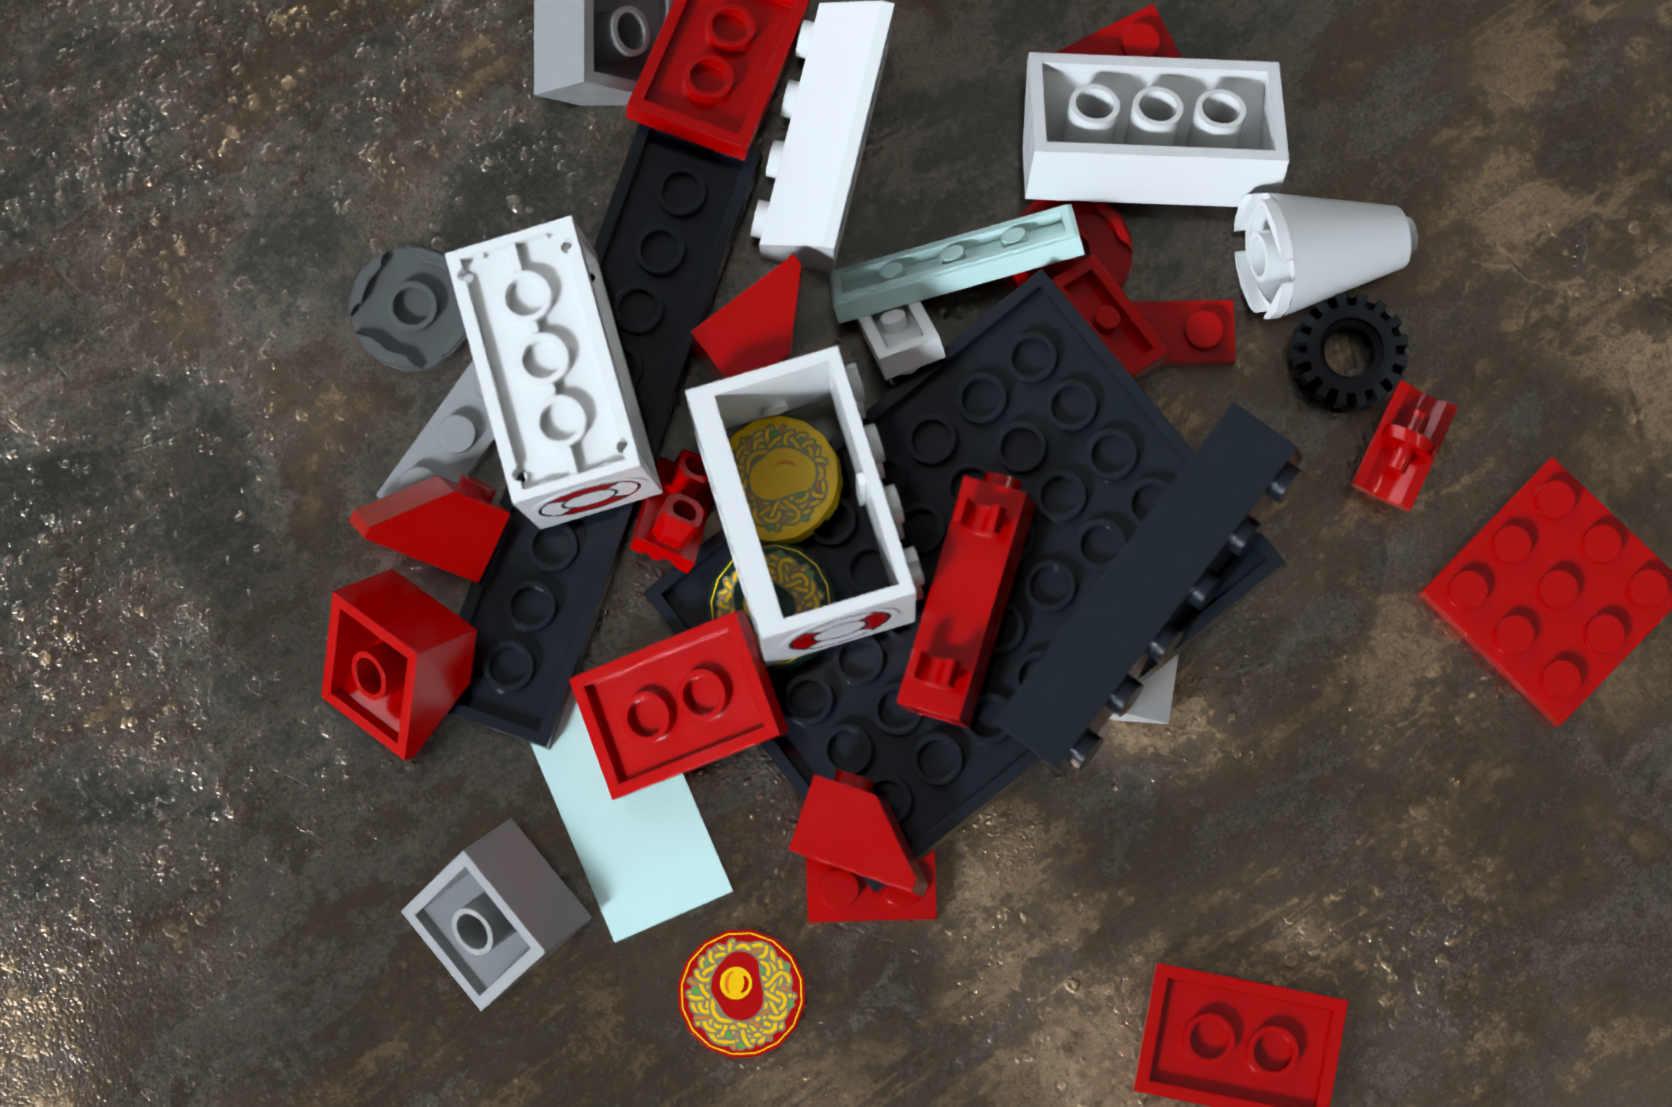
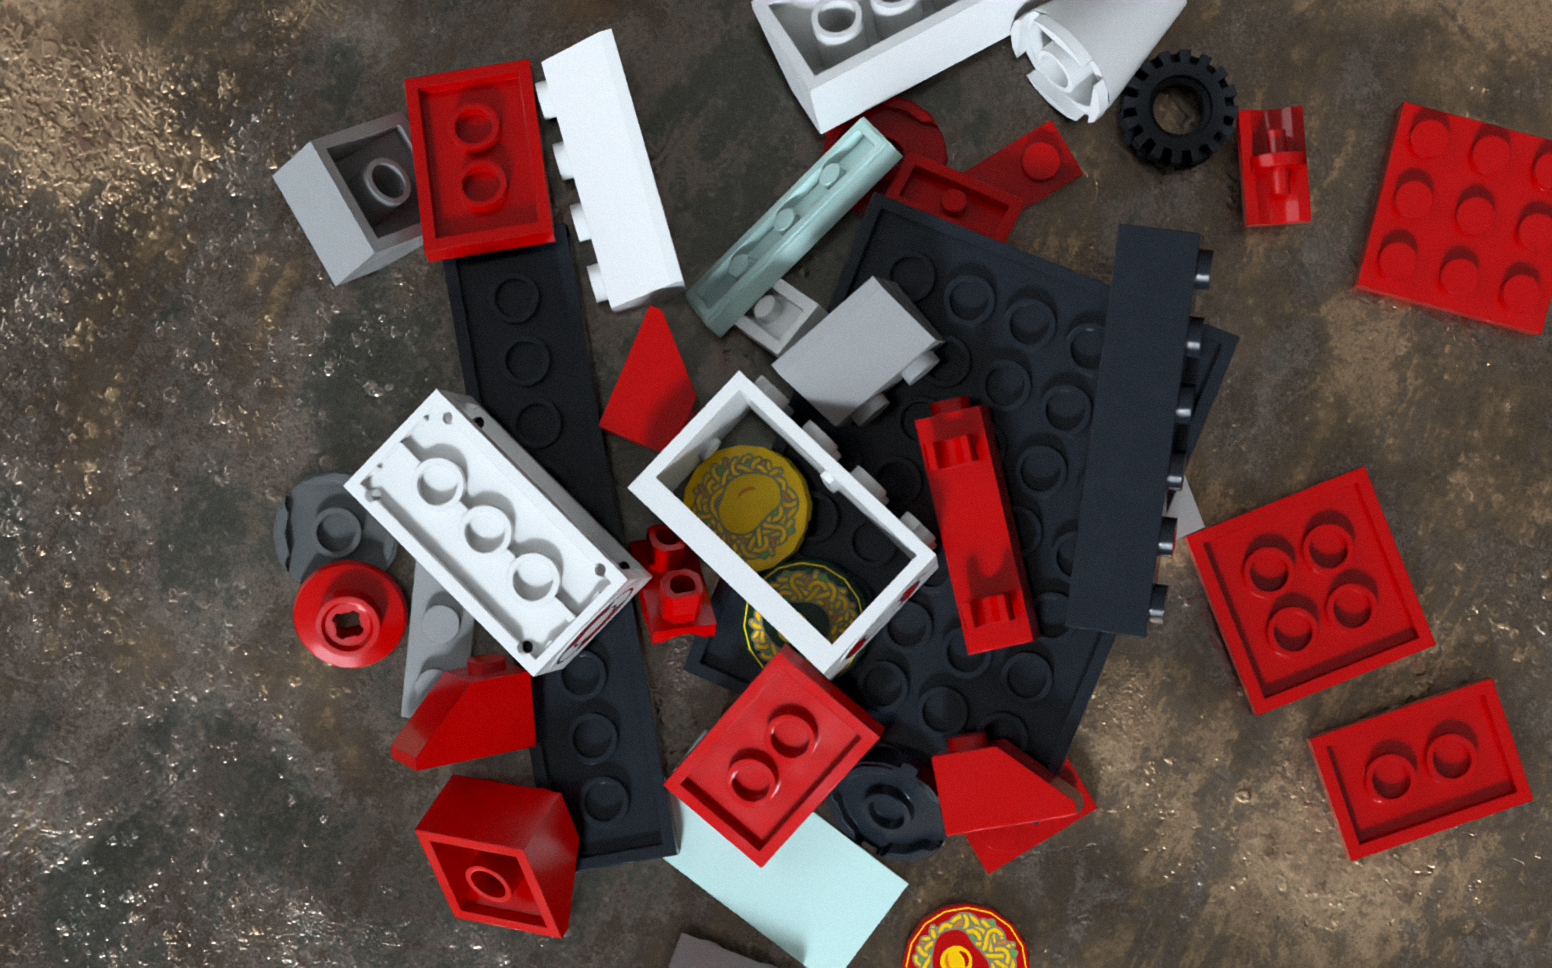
camera: 25 degrees left, 5 degrees up
none -> red piece [293,560,408,668]
none -> light grey slope [771,276,946,428]
none -> black tile [827,748,948,862]
none -> red plate [1183,466,1436,716]

